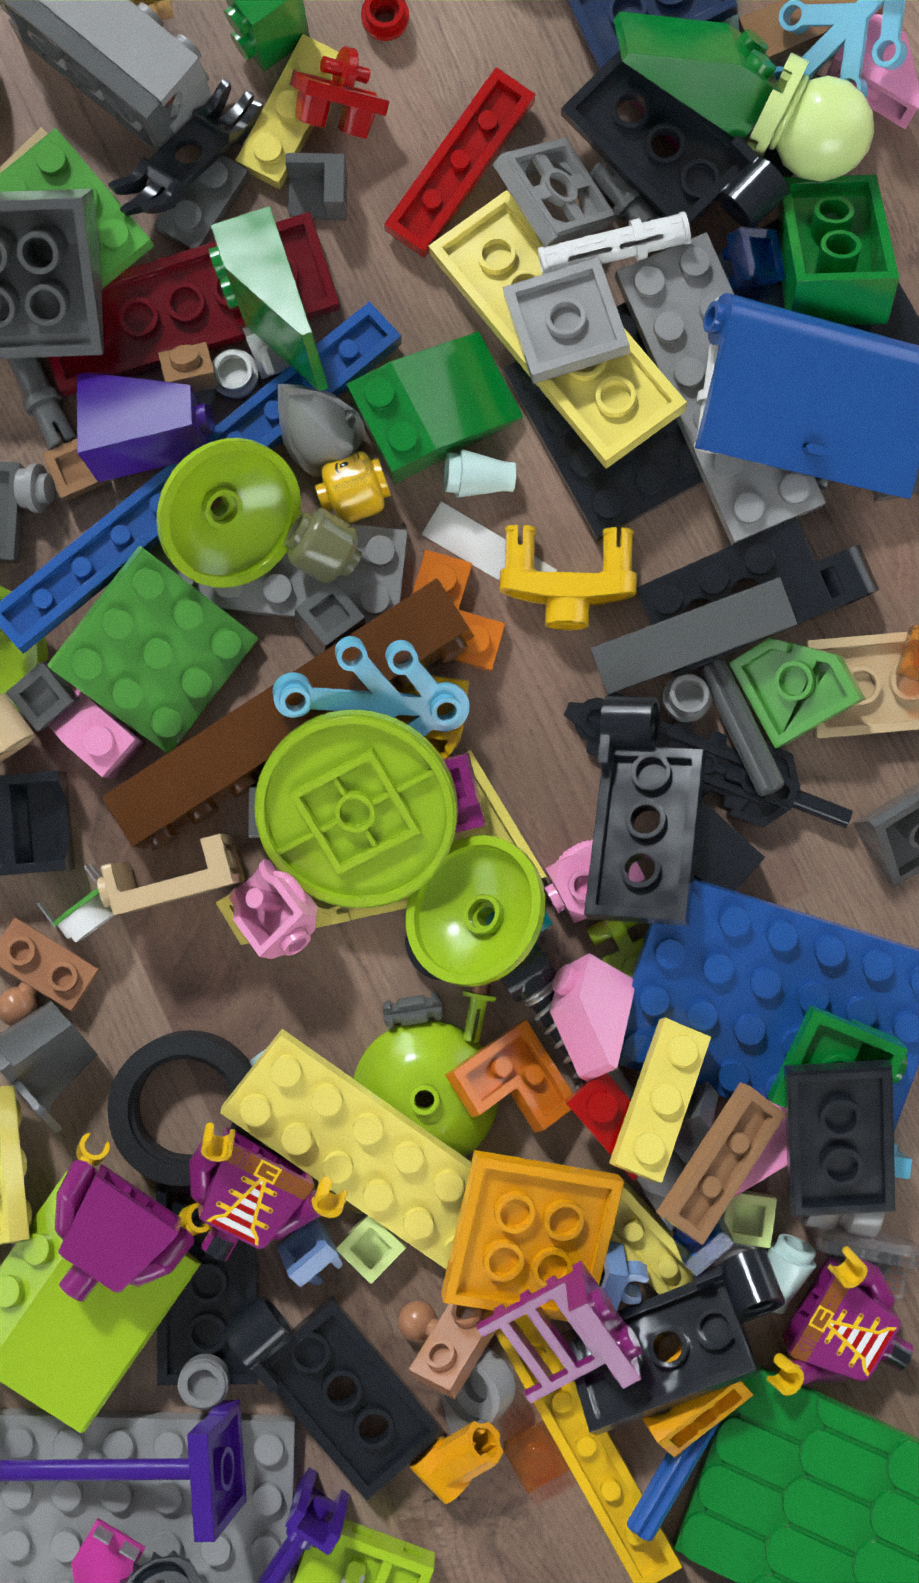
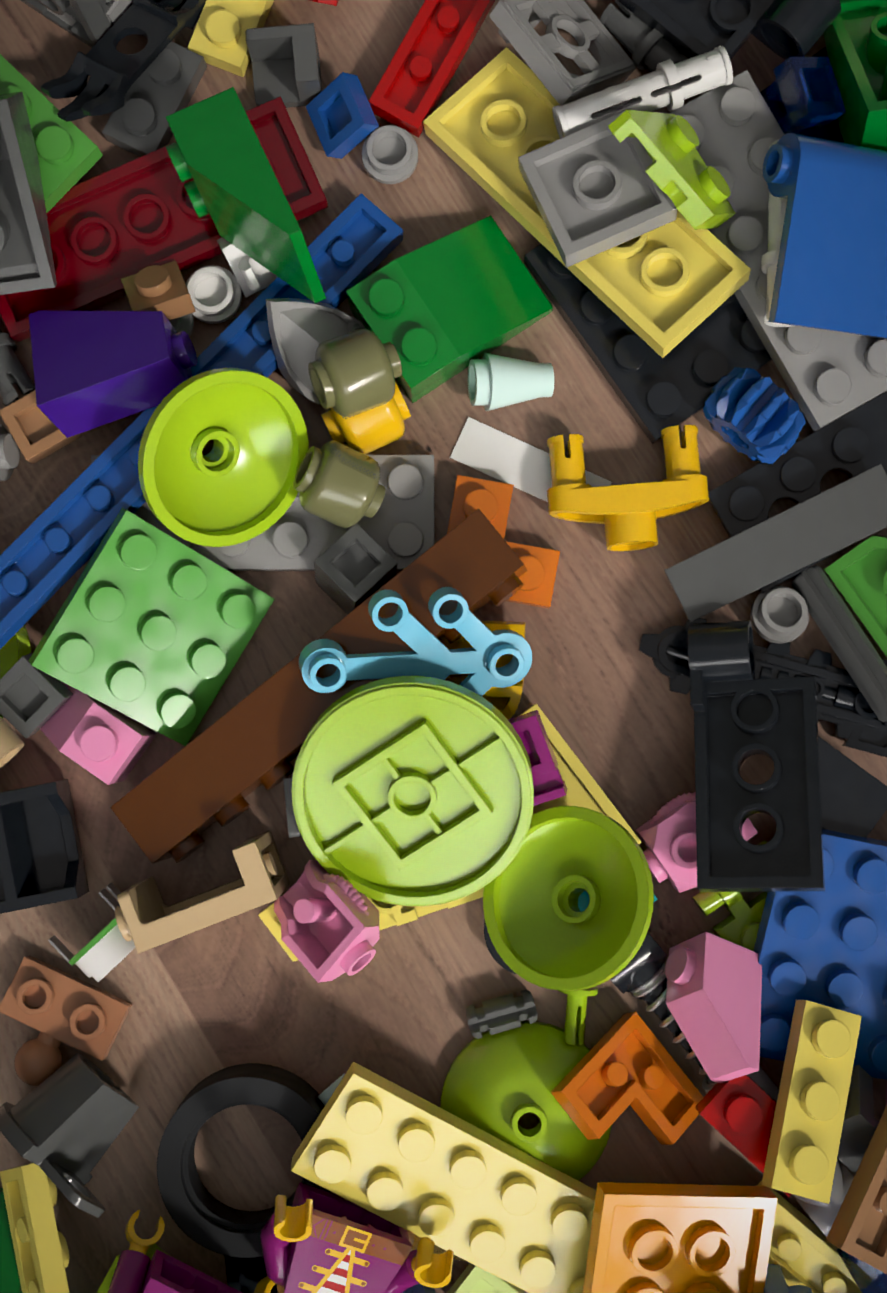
camera: 10 degrees left, 0 degrees up
none -> blue plate [305,72,379,159]
none -> olive head [308,328,402,417]
none -> light grey plate [362,125,418,184]
none -> lime wing [608,110,736,230]
none -> blue gear [703,367,806,464]

